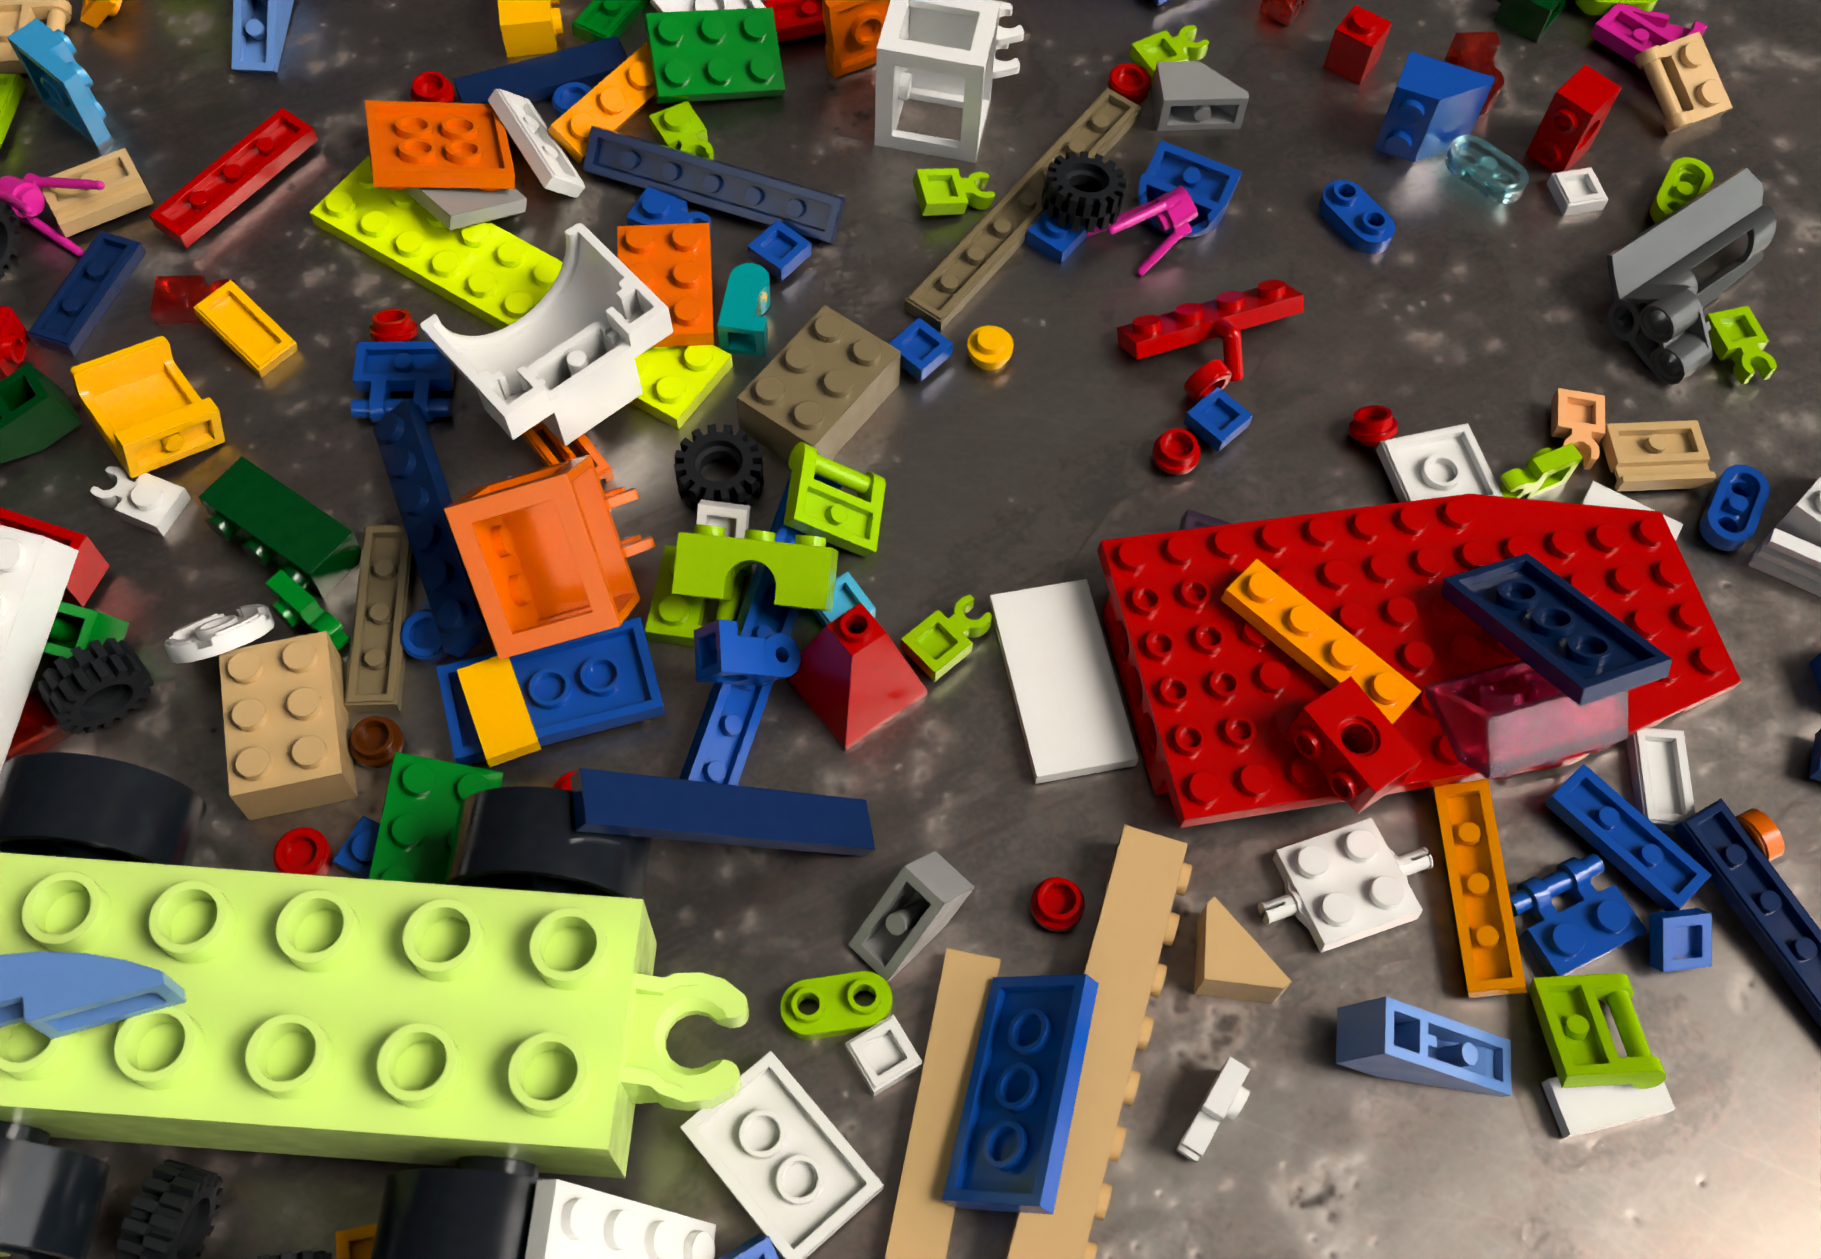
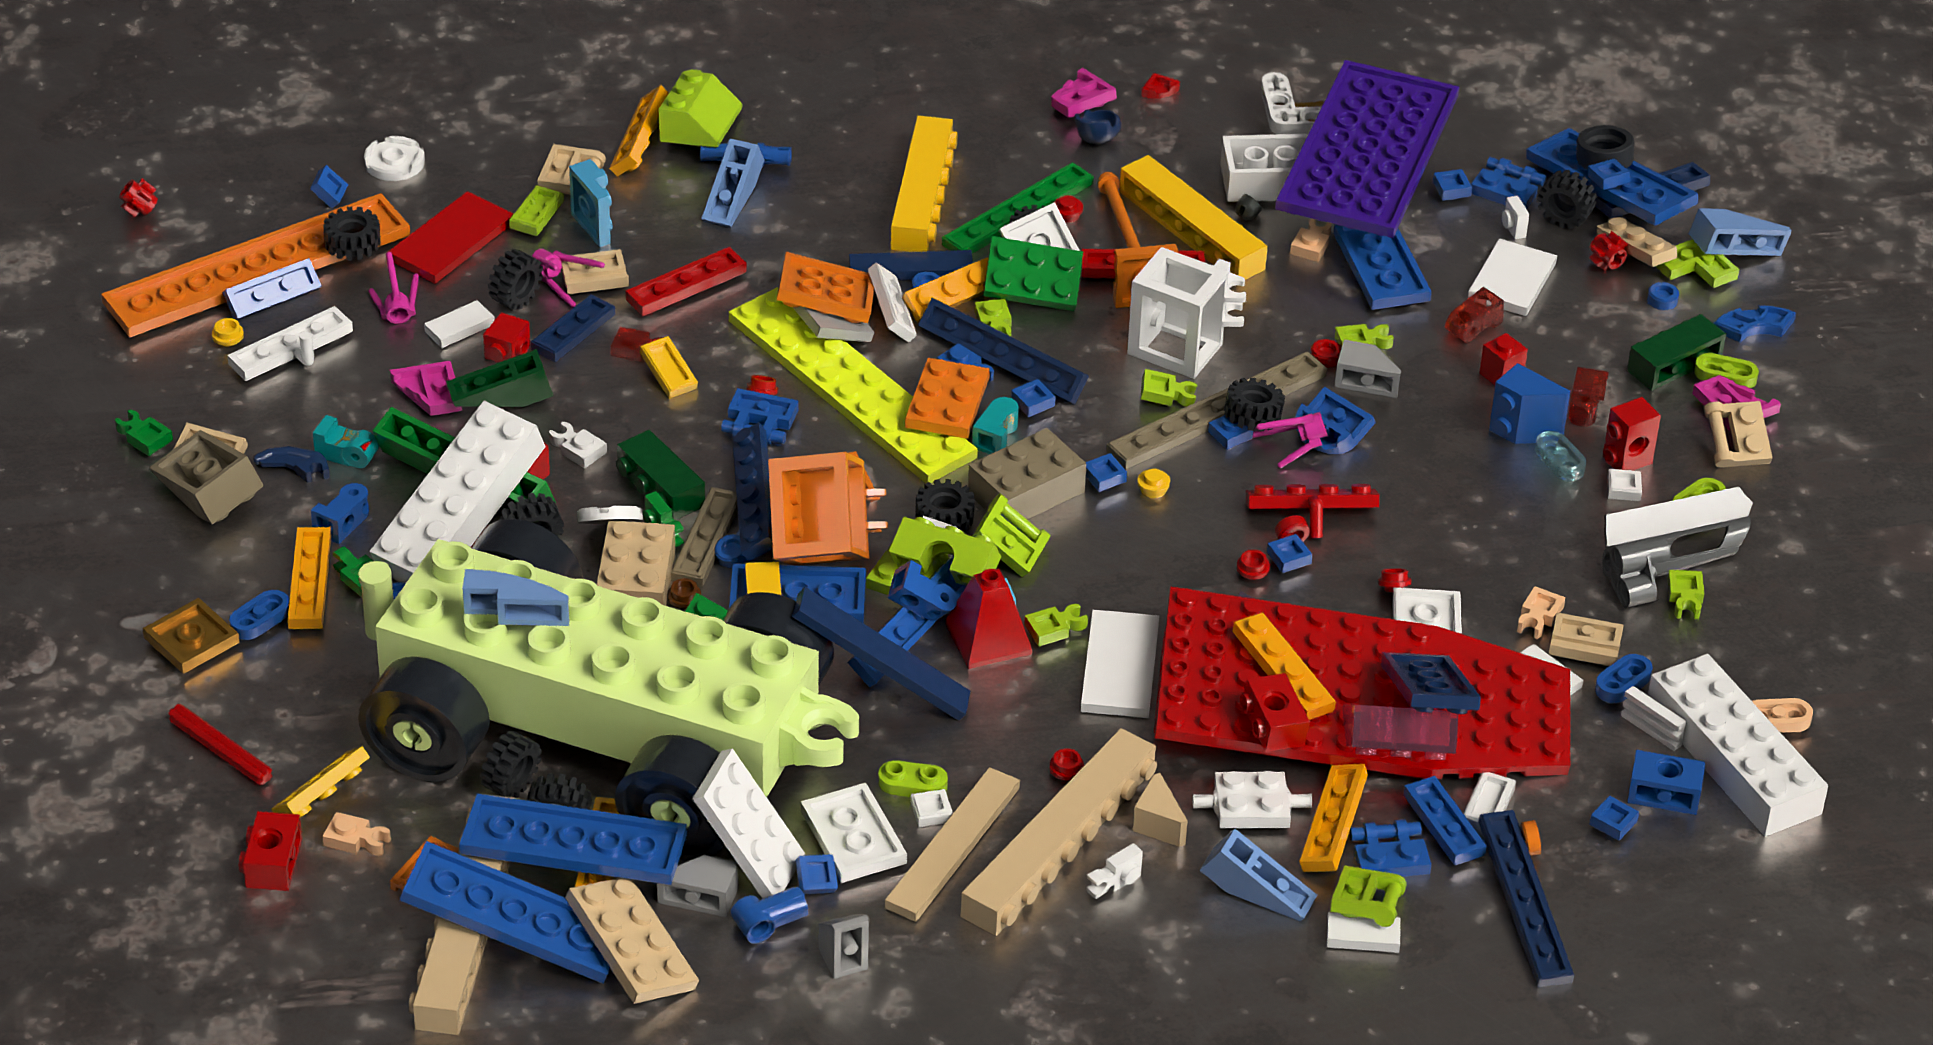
camera: 20 degrees right, 20 degrees down
yellow panel [70,336,225,479] -> none
red plate [410,71,455,103] -> none
white piece [420,223,673,446] -> none
light grey slope [848,851,975,982] -> none
blue plate [942,974,1099,1215] -> none
blue plate [1319,180,1395,254] -> none
lime plate [1498,443,1583,499] -> none
plate [1649,908,1712,972] -> none

